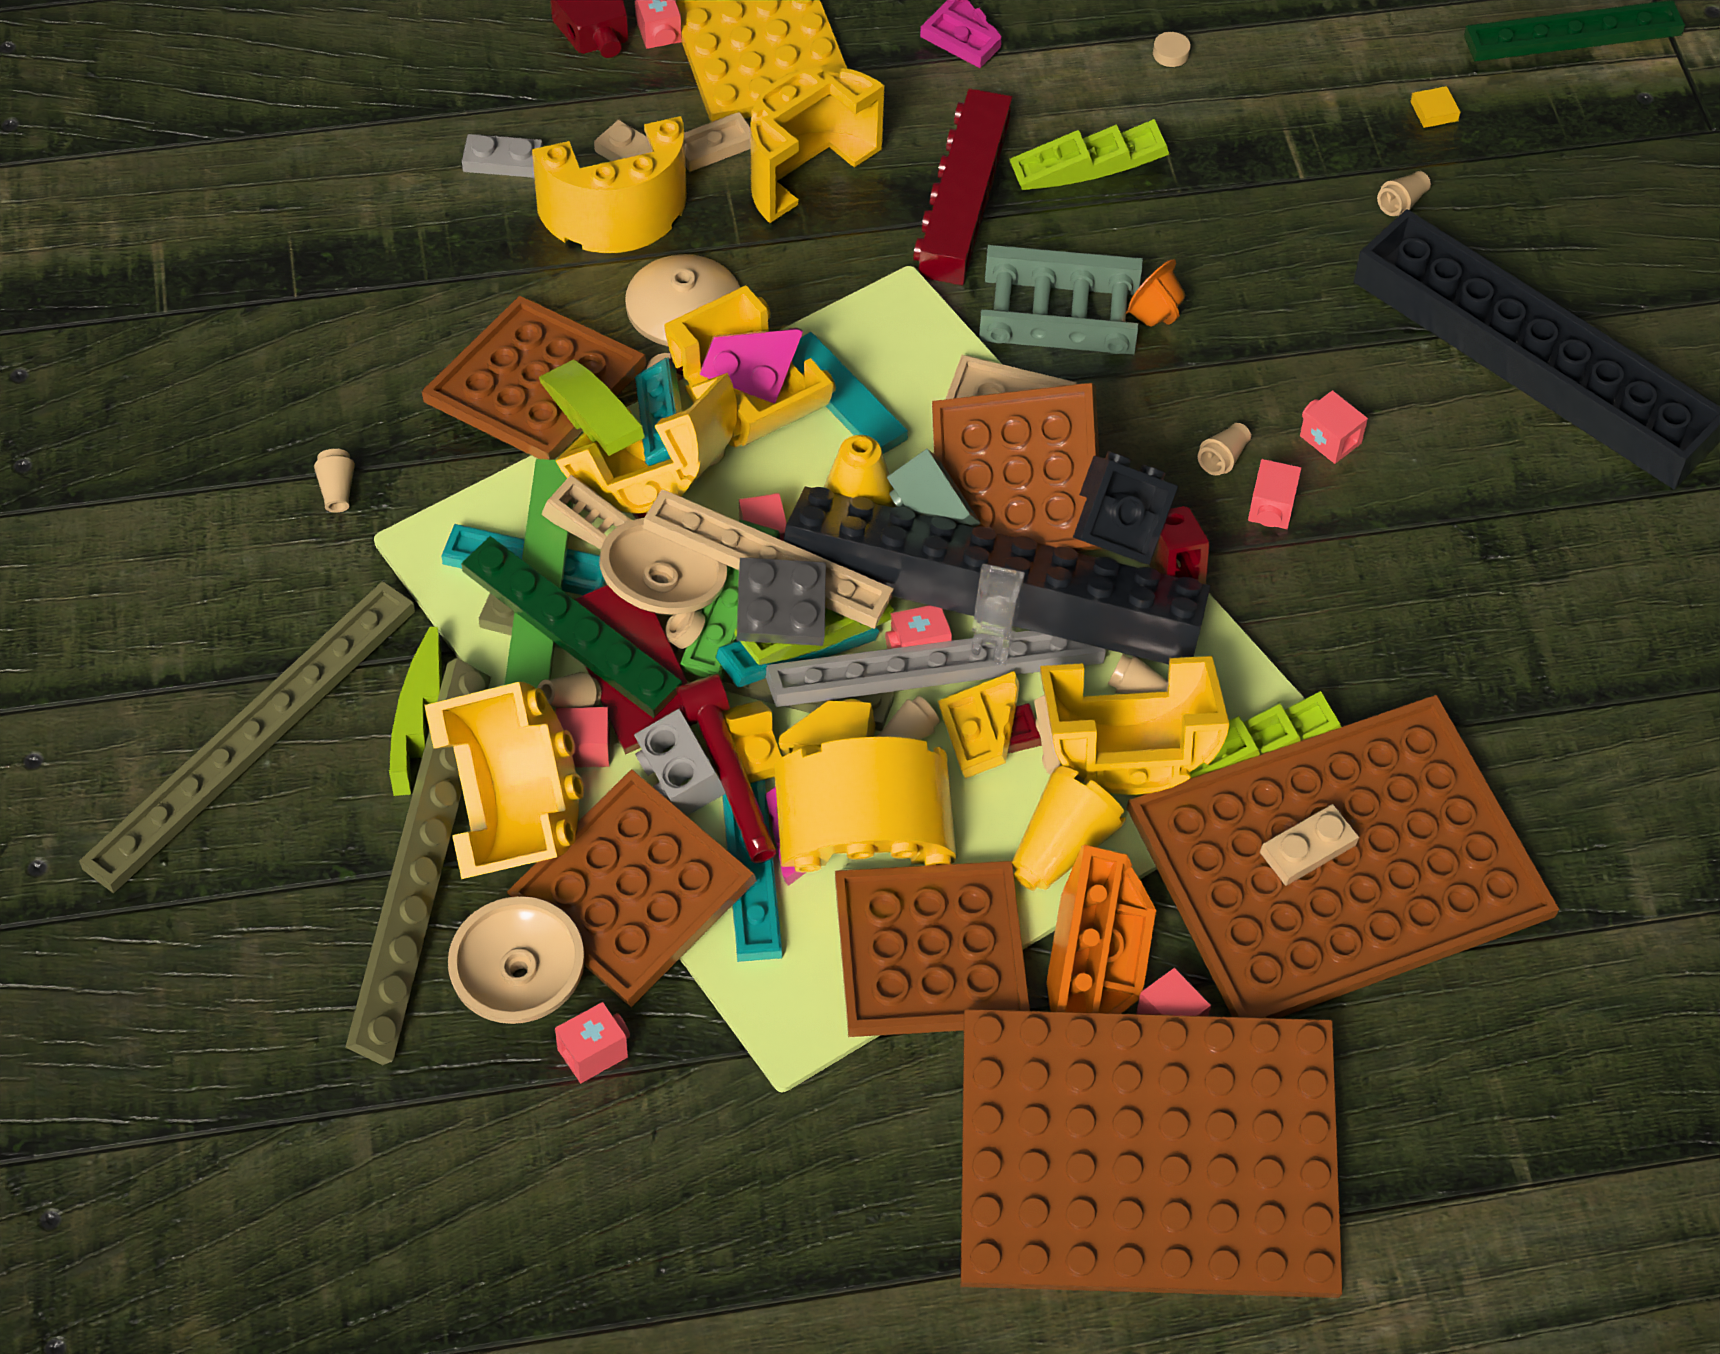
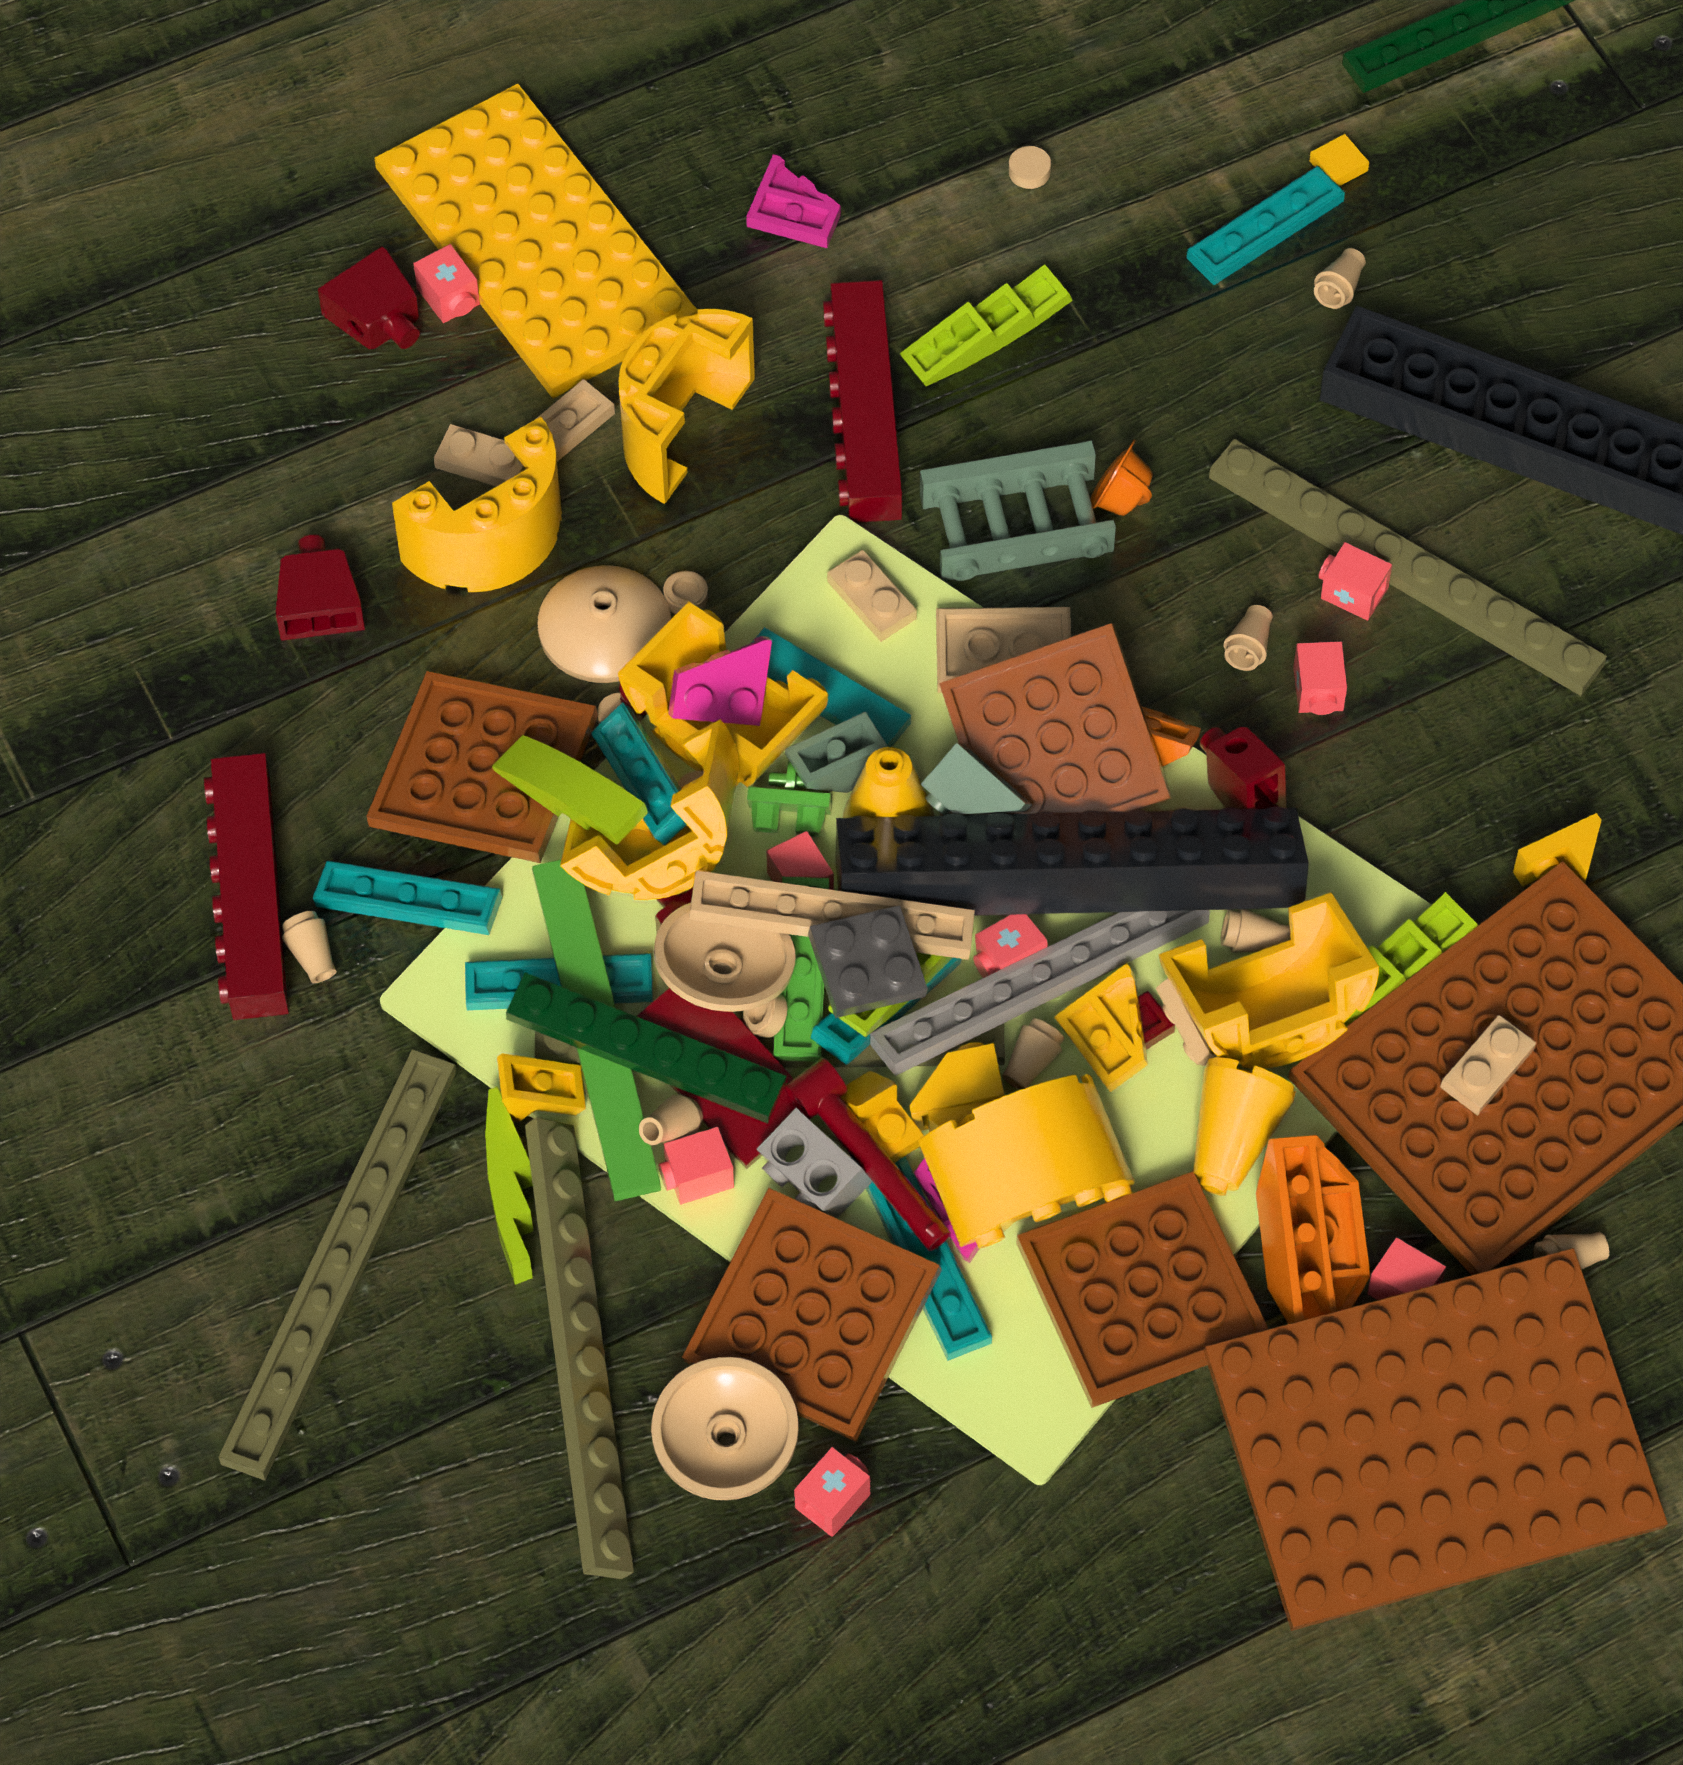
camera: 15 degrees left, 5 degrees up
yellow cylinder [425,682,584,879] -> none
light grey plate [462,134,543,178] -> none
tan slope [541,475,632,549] -> none
clear hinge [971,564,1025,666] -> none
black plate [1073,451,1178,565] -> none
none -> dark red brick [204,753,289,1020]
none -> dark red torso [276,535,365,641]
none -> teal tile [313,861,503,935]
none -> yellow slope [497,1053,586,1122]
none -> tan tile [663,571,708,614]
none -> bright green hips [747,761,832,837]
none -> sand green slope [785,712,888,793]
none -> tan plate [827,550,917,642]
none -> teal tile [1187,166,1345,285]
none -> olive plate [1209,439,1607,696]
none -> yellow slope [1513,813,1601,887]
none -> tan cone [1534,1232,1609,1270]

